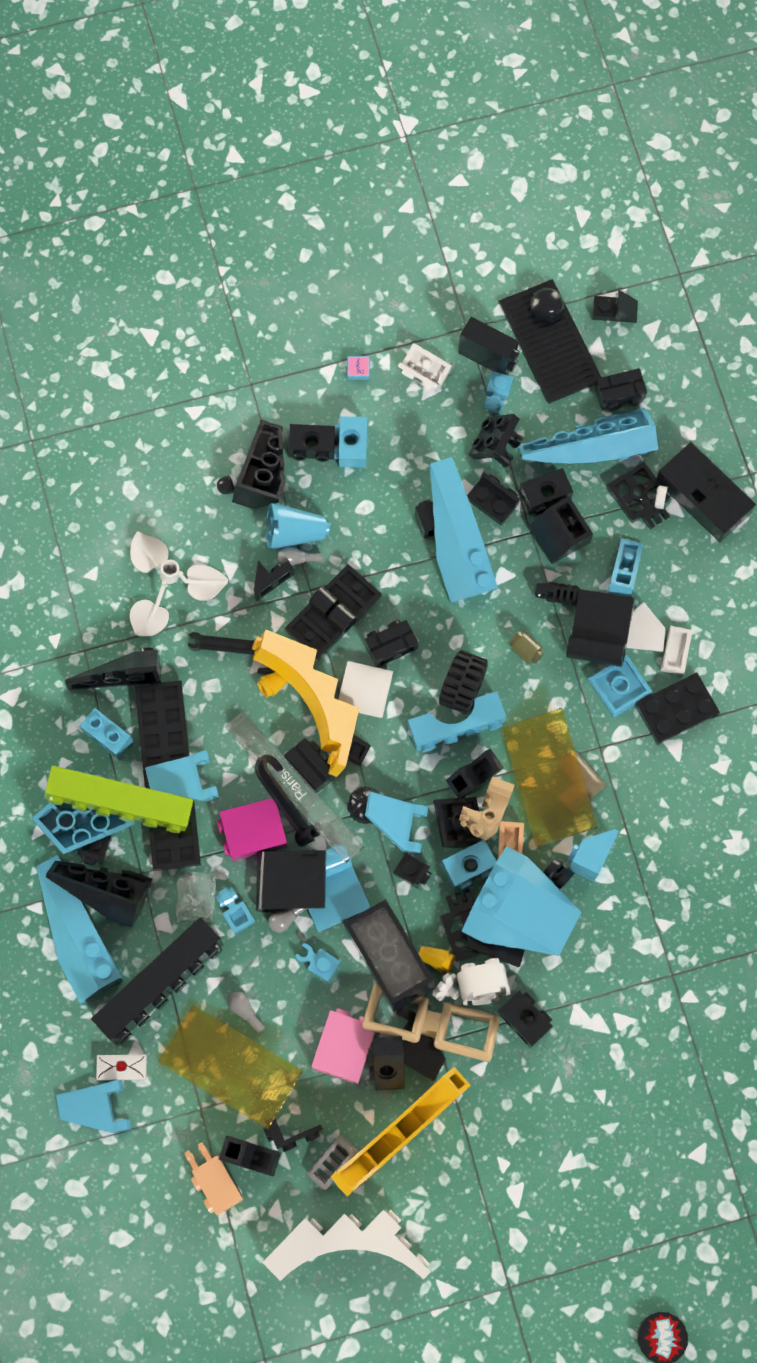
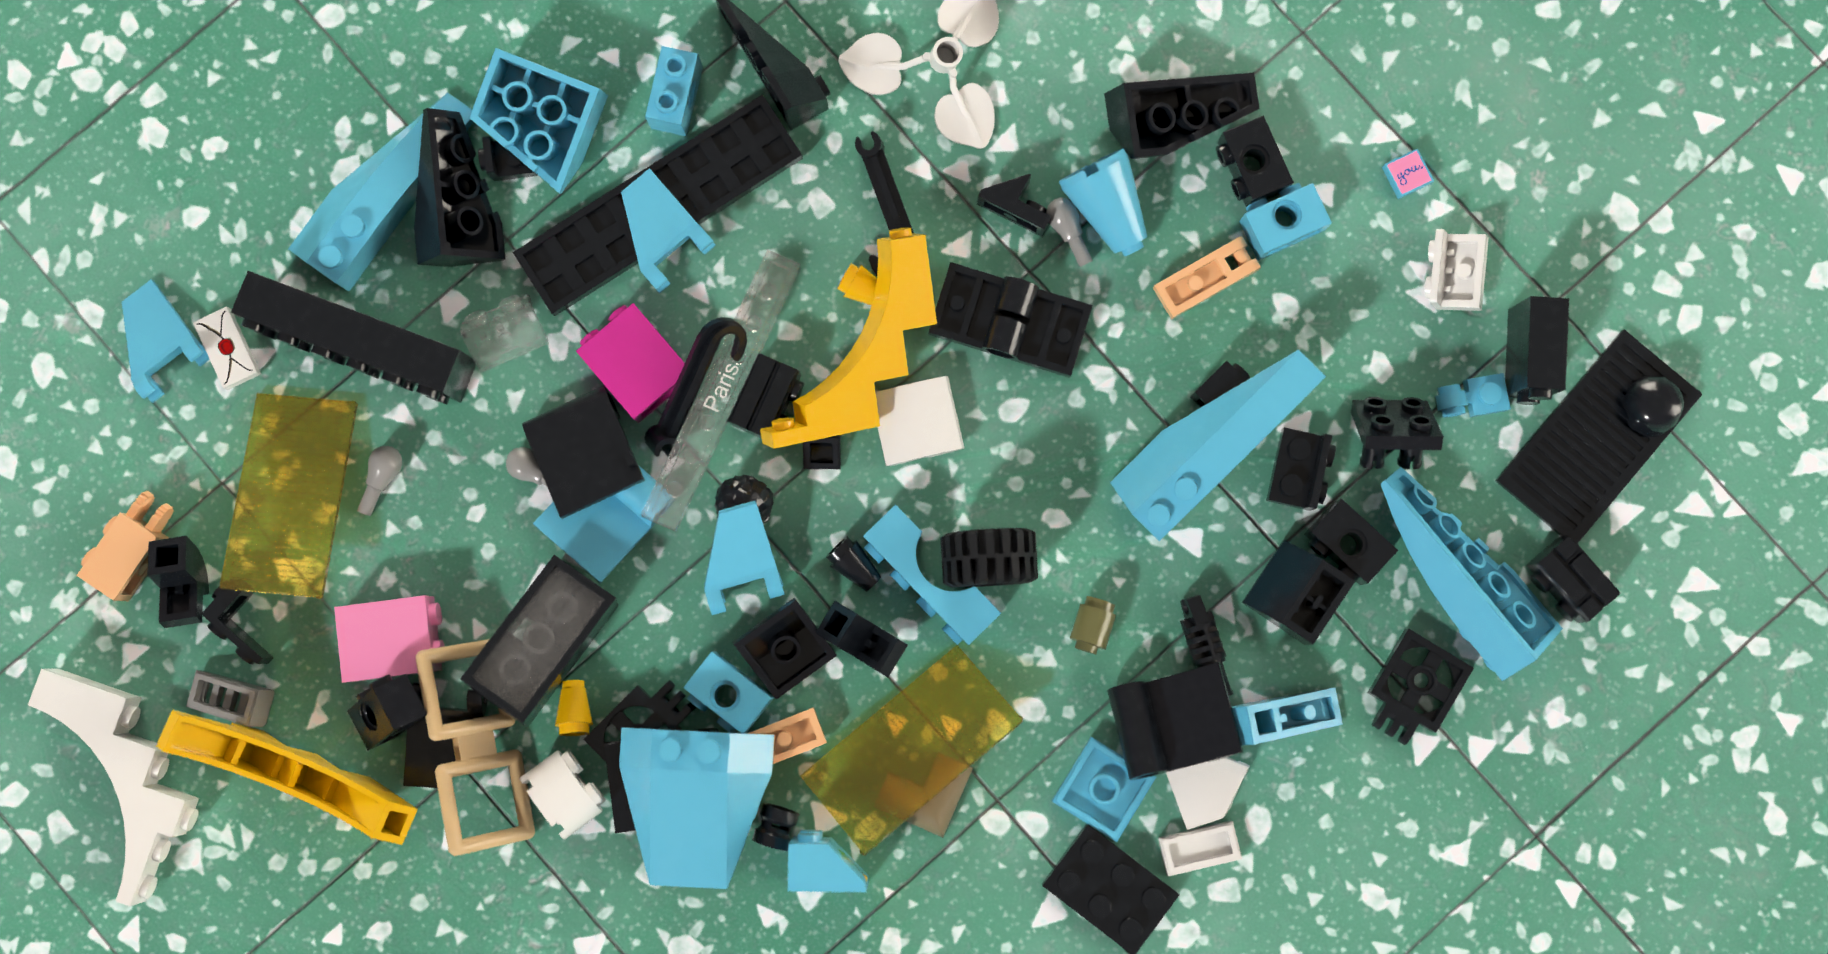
camera: 70 degrees right, 10 degrees up
lime brick [44,765,194,833] -> none
medium azure plate [215,887,256,935] -> none
black hinge [217,475,235,494] -> none
medium azure plate [295,943,341,983] -> none
black brick [364,620,419,667] -> none
black bracket [393,853,432,889] -> none
white plant [433,973,460,1001] -> none
tan tile [459,776,515,842] -> none
black brick [497,990,553,1048] -> none
black slope [592,290,638,323] -> none
white tile [654,485,667,509] -> none
black brick [656,442,756,543] -> none
none -> black cone [826,536,881,592]
none -> light nougat plate [1153,236,1261,320]

